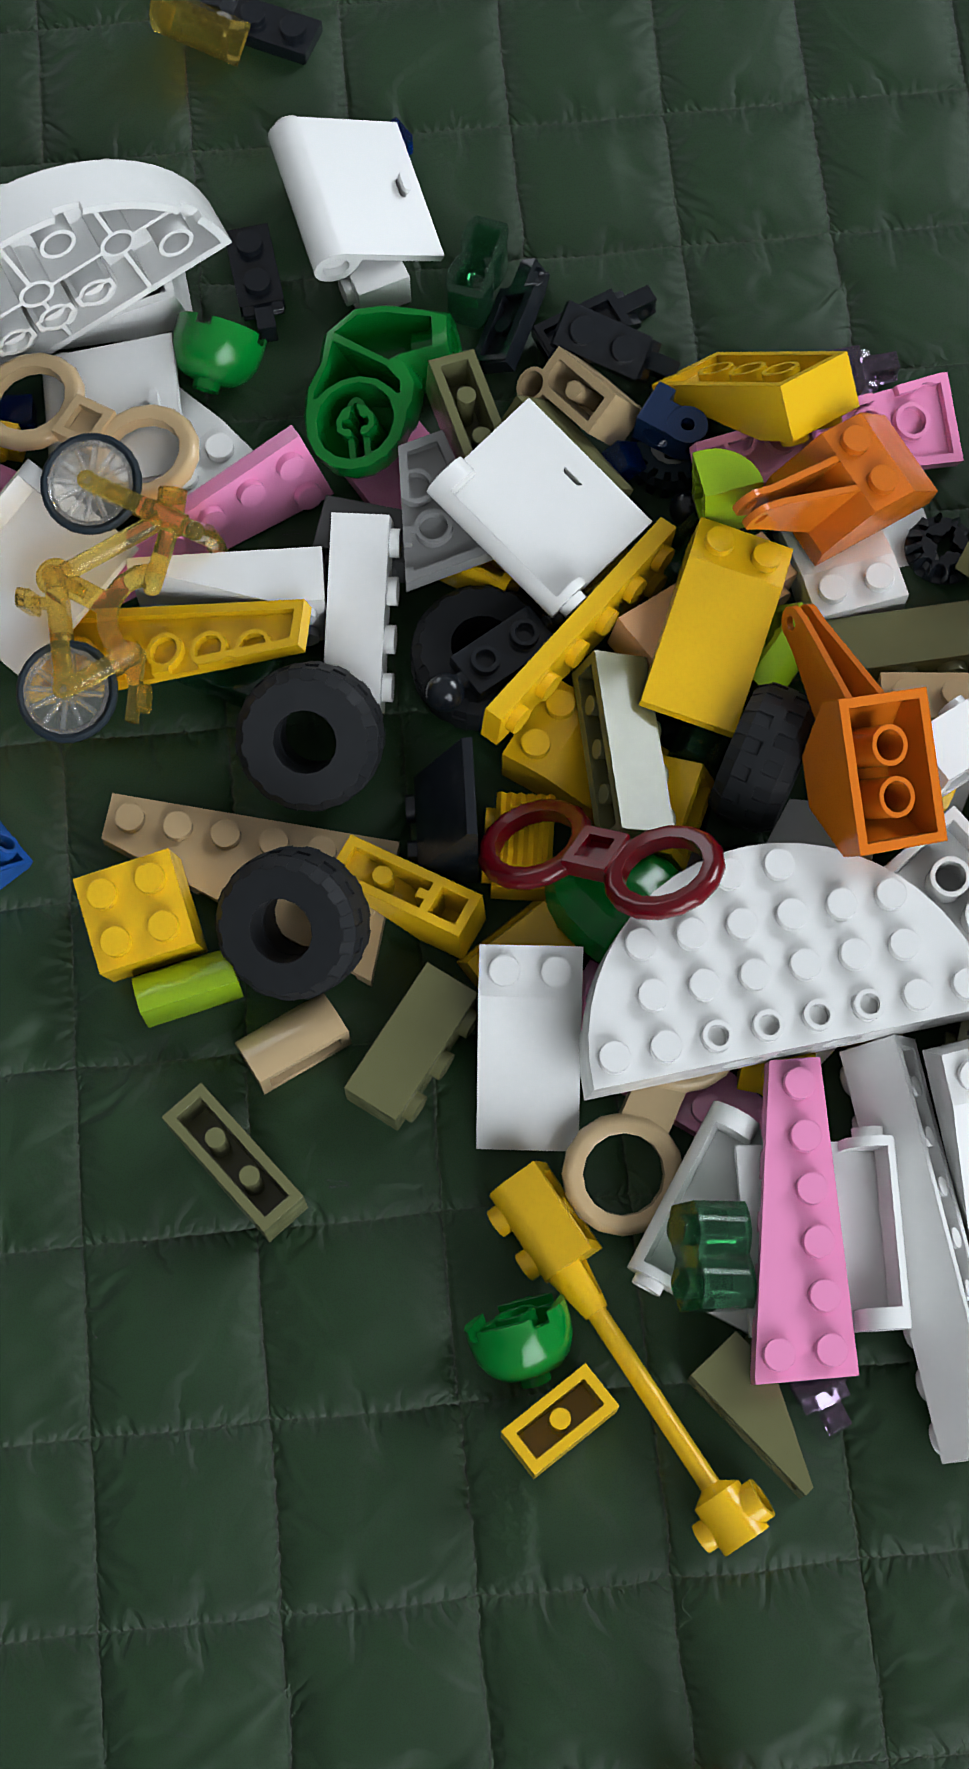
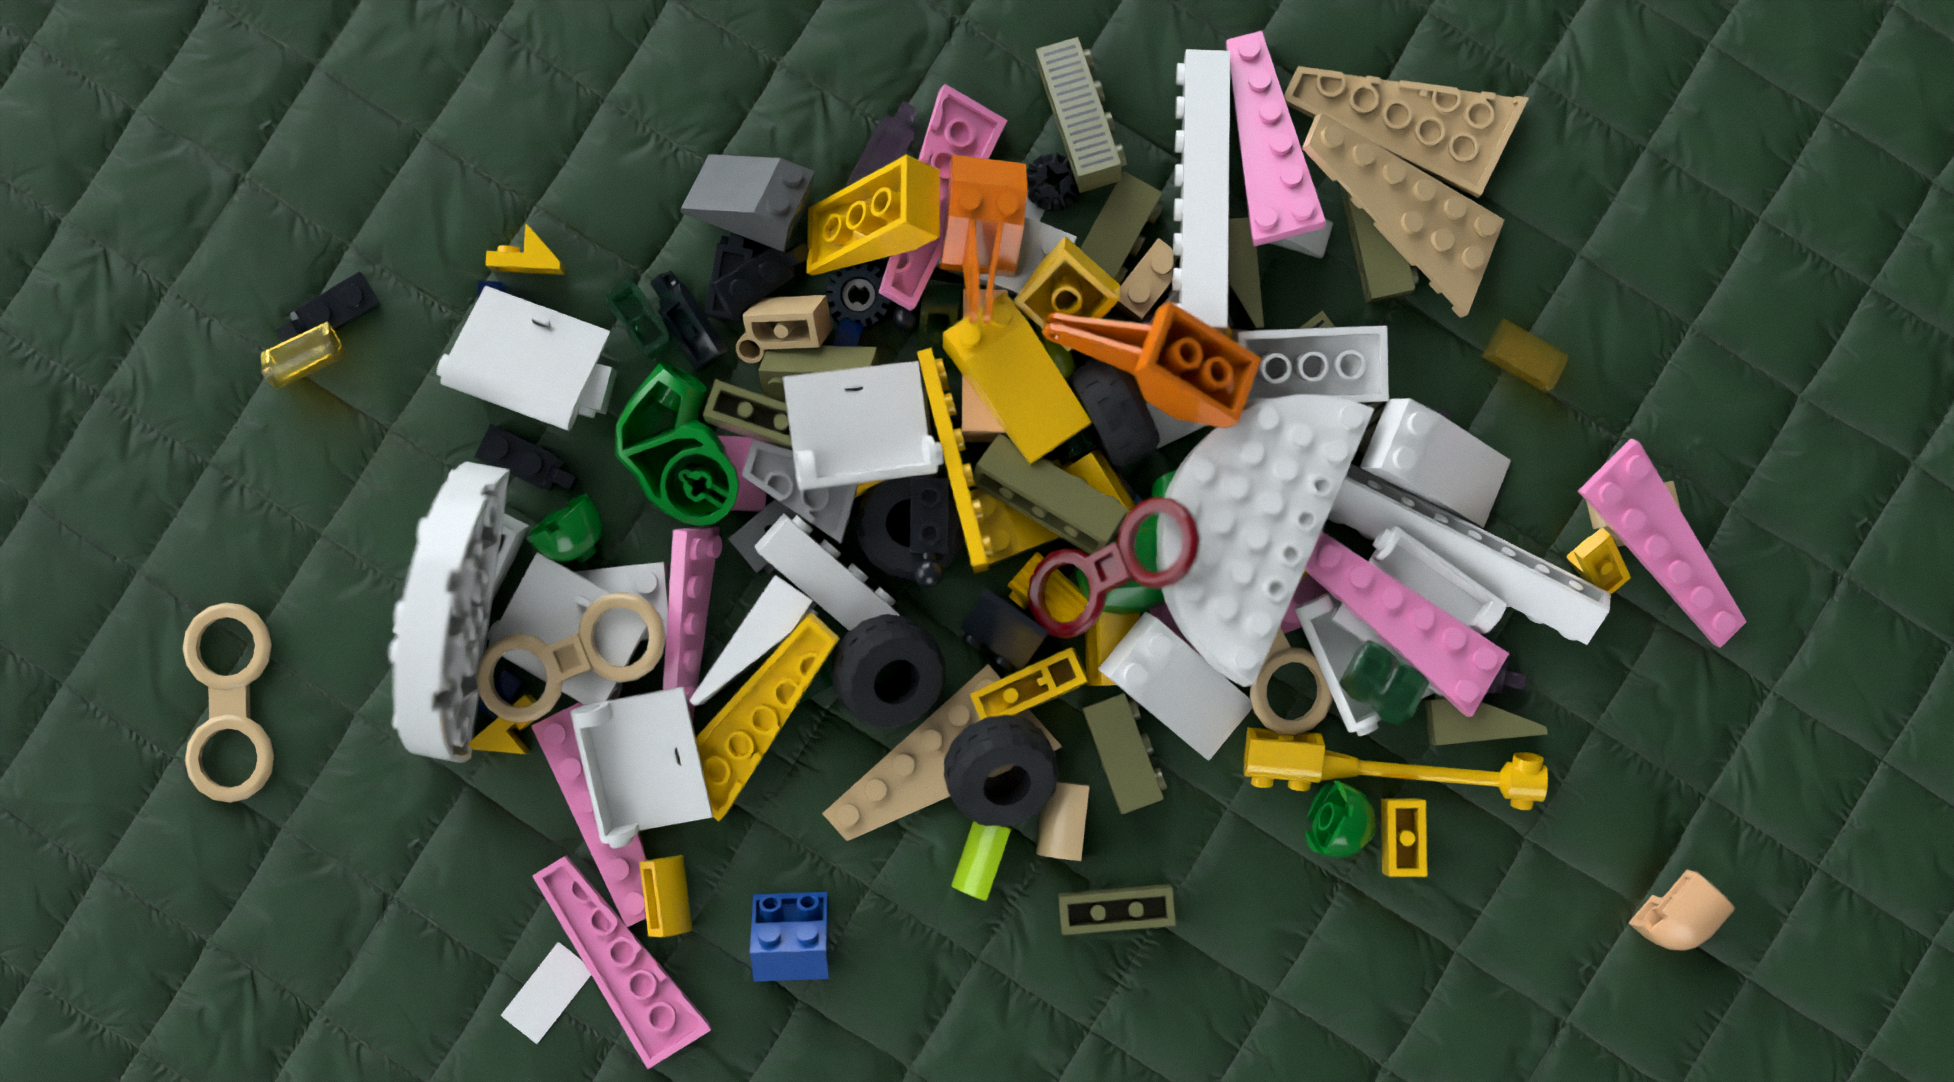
camera: 50 degrees left, 15 degrees up
piece [15,433,229,743] -> none
yellow brick [73,848,208,982] -> none
dark blue leg [633,381,708,461] -> none
lime brick [692,448,764,529] -> none
none -> yellow slope [486,224,566,275]
none -> dark grey slope [681,154,815,252]
none -> yellow slope [1013,236,1120,352]

